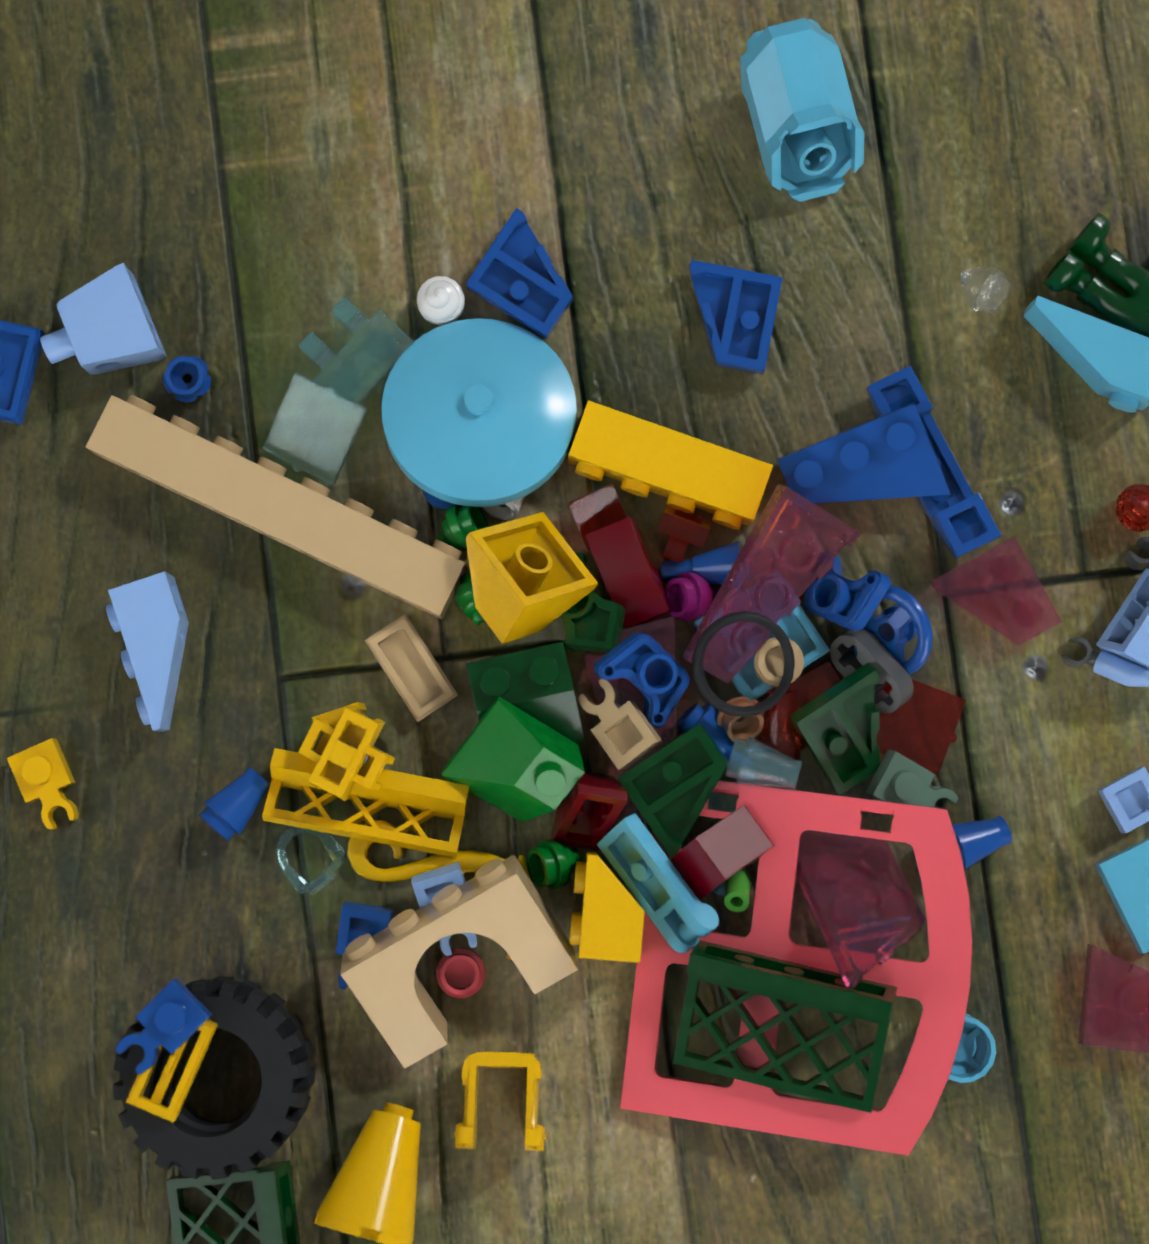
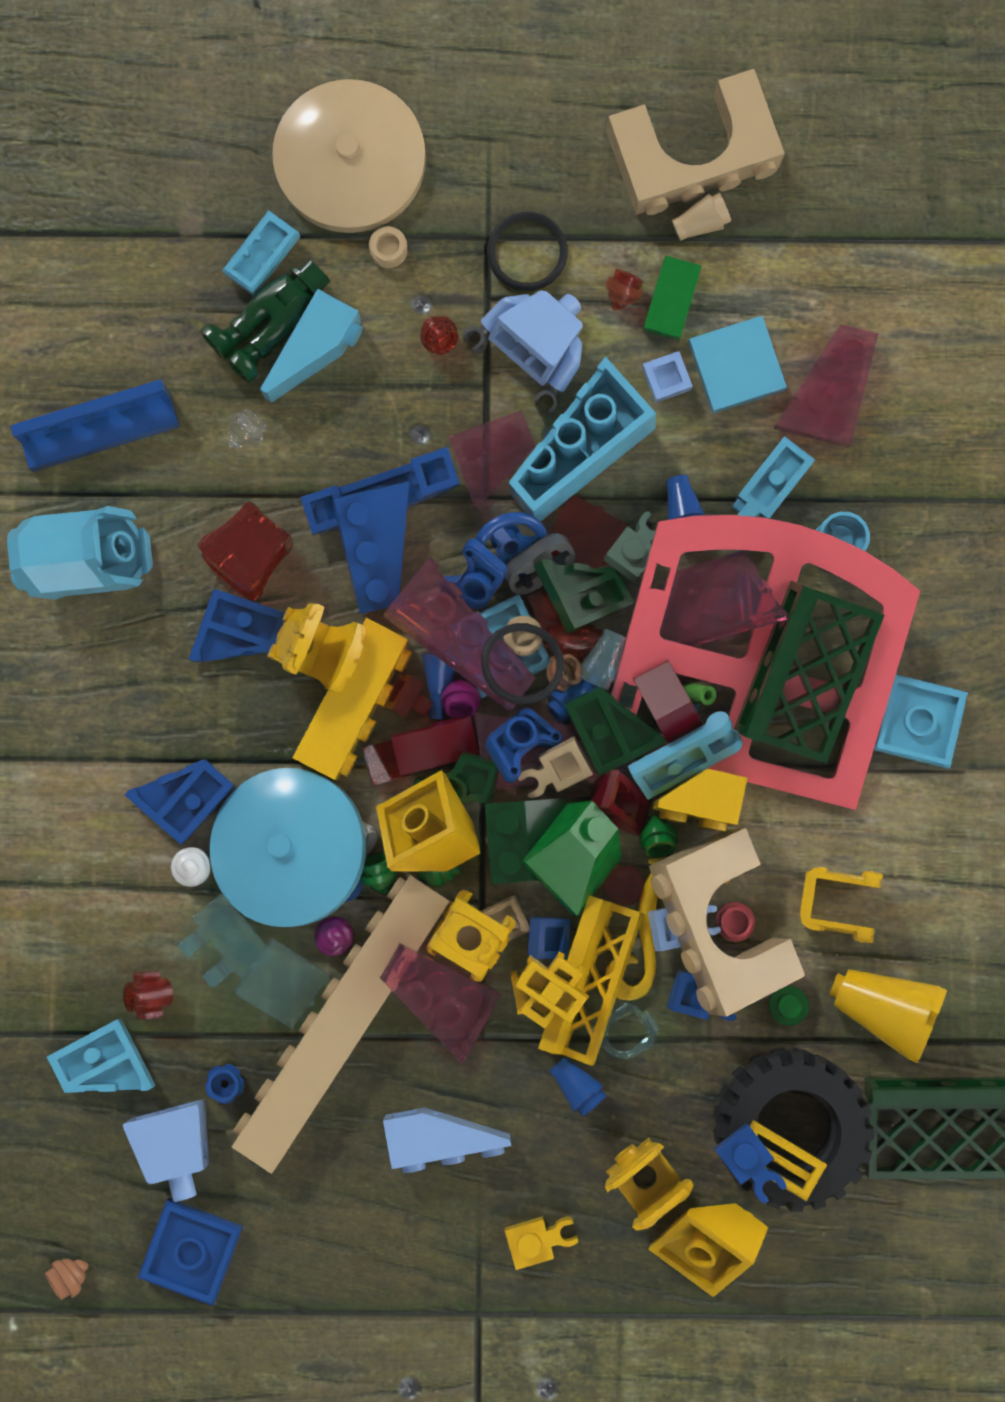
camera: 80 degrees left, 0 degrees up
none -> blue fence [10,379,180,472]
none -> medium azure wing [47,1018,156,1093]
none -> clear red gear [123,970,173,1020]
none -> clear red piece [197,501,293,602]
none -> yellow piece [267,603,367,693]
none -> magenta plate [314,916,354,957]
none -> clear pink wing [380,943,501,1064]
none -> yellow piece [426,889,516,982]
none -> medium azure wedge [509,356,656,522]
none -> blue plate [527,917,571,959]
none -> clear red plate [604,866,644,906]
none -> yellow piece [605,1137,694,1231]
none -> yellow slope [648,1203,769,1297]
none -> medium azure hinge [732,436,815,518]
none -> green plate [768,985,809,1026]
none -> medium azure plate [873,674,968,769]

